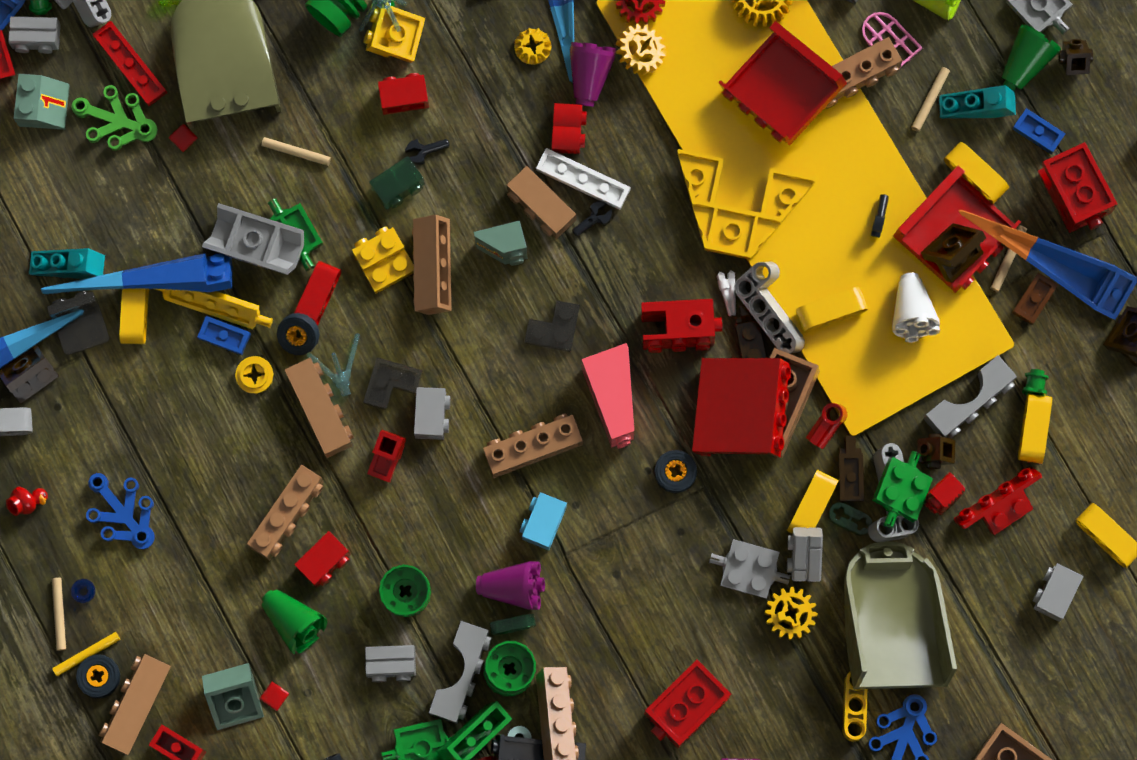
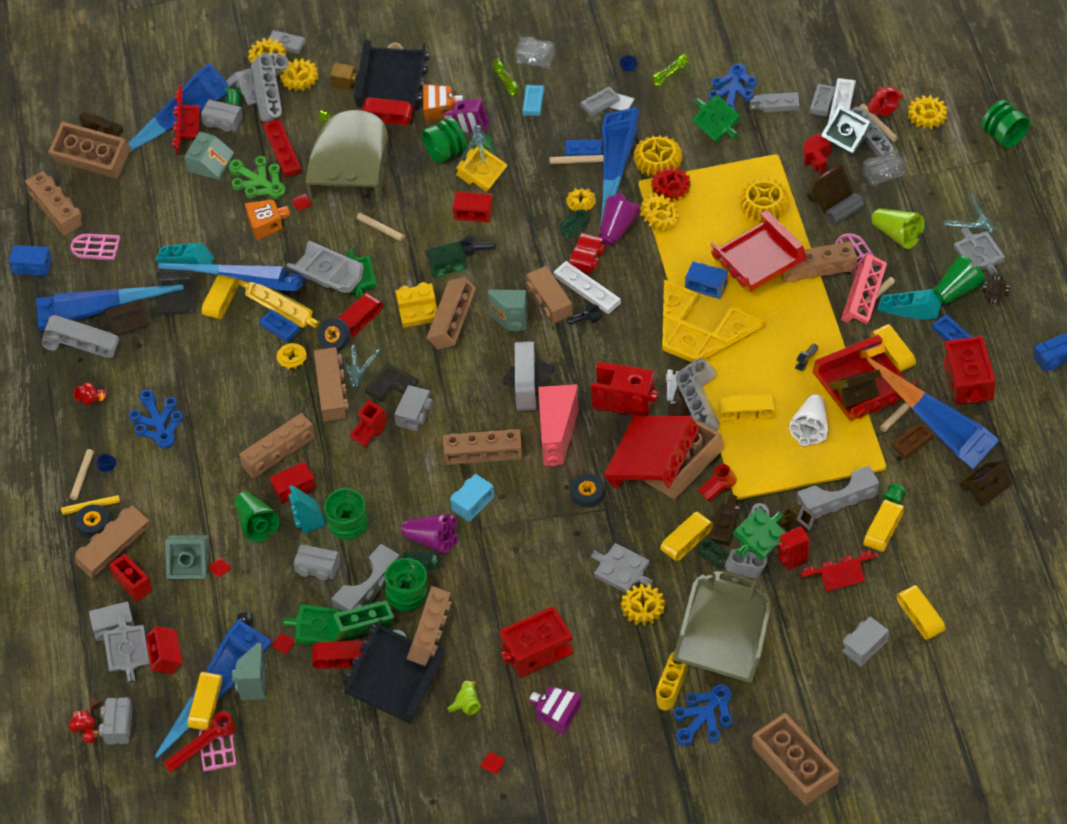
camera: 20 degrees right, 25 degrees down
light grey brick [787,527,823,582] -> none
none -> orange torso [245,200,290,240]
none -> teal slope [288,485,325,534]
none -> light grey beam [515,341,536,411]
none -> clear green beam [560,209,589,238]
none -> blue brick [685,261,728,299]
none -> coral fence [841,253,887,324]
none -> light orange tile [861,344,885,358]

